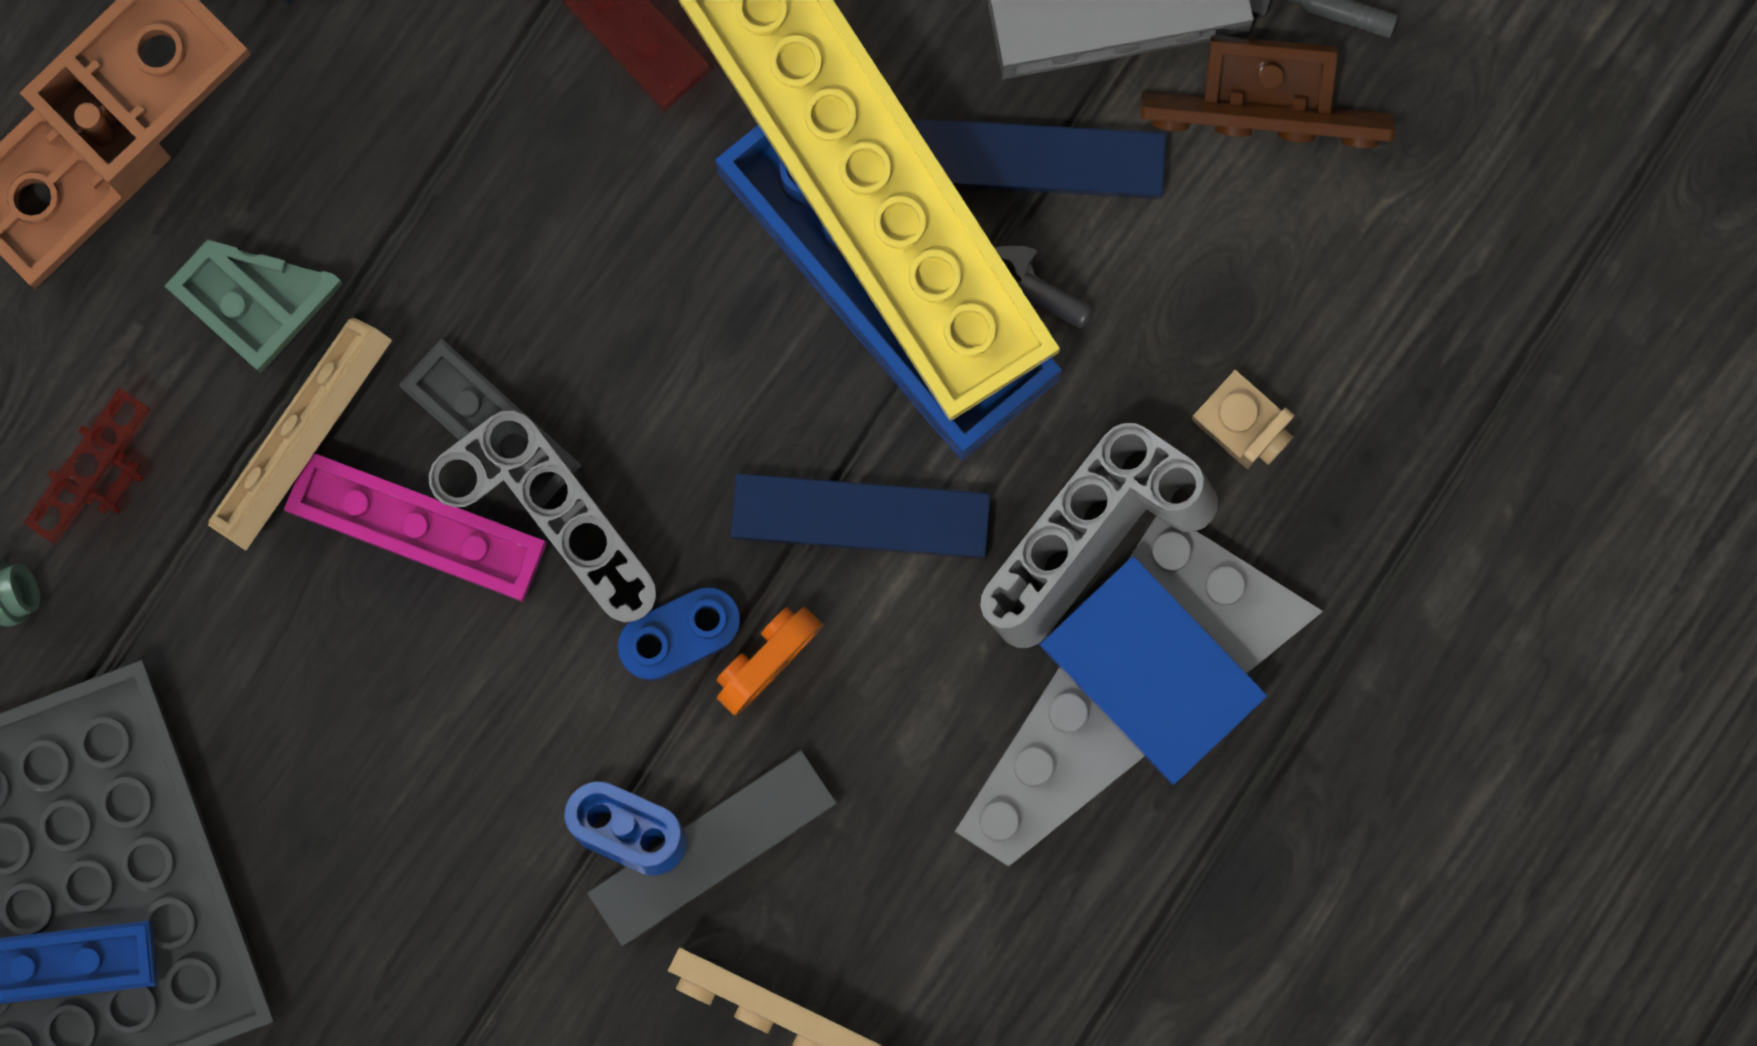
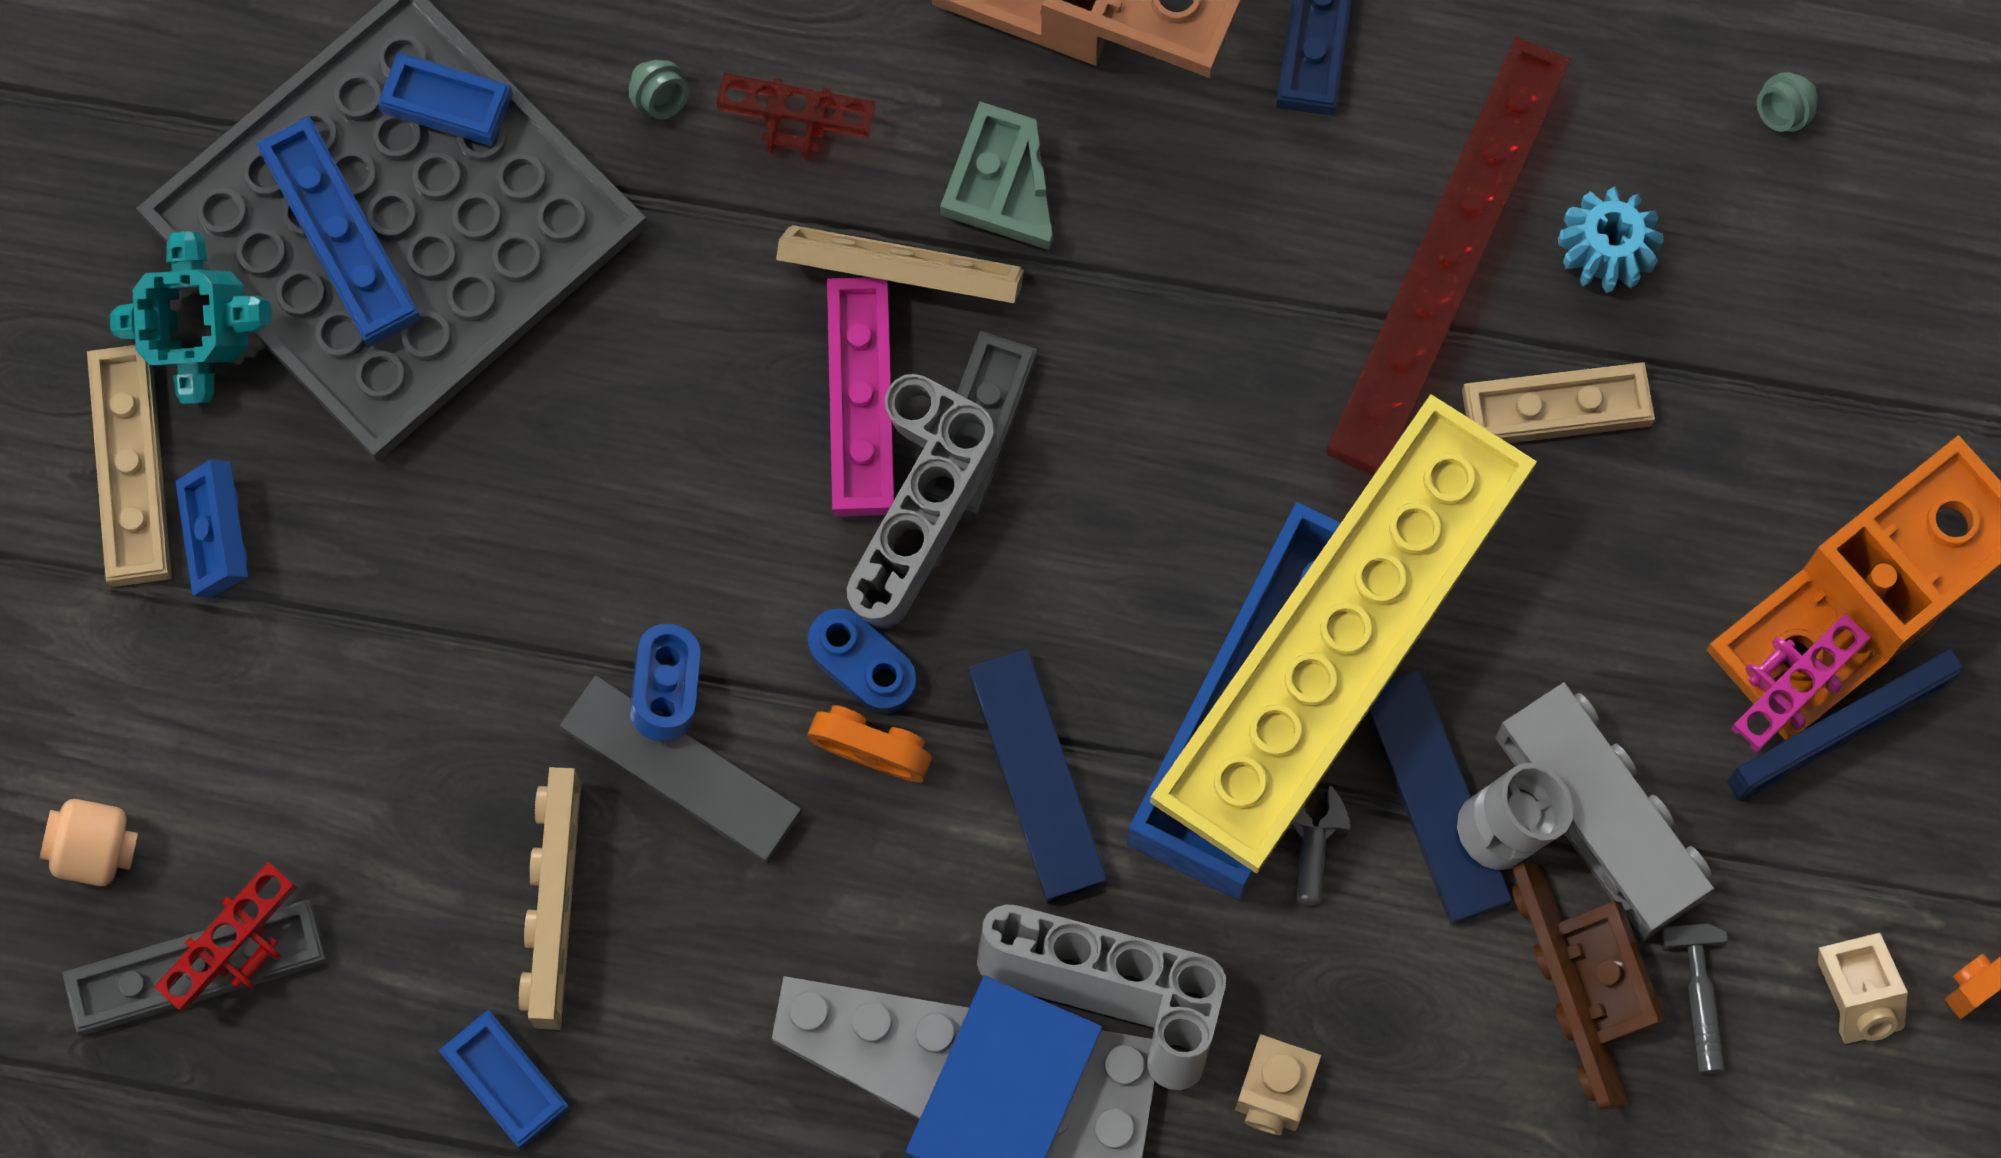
camera: 65 degrees right, 10 degrees down
none -> light grey wheel [1457,763,1574,870]

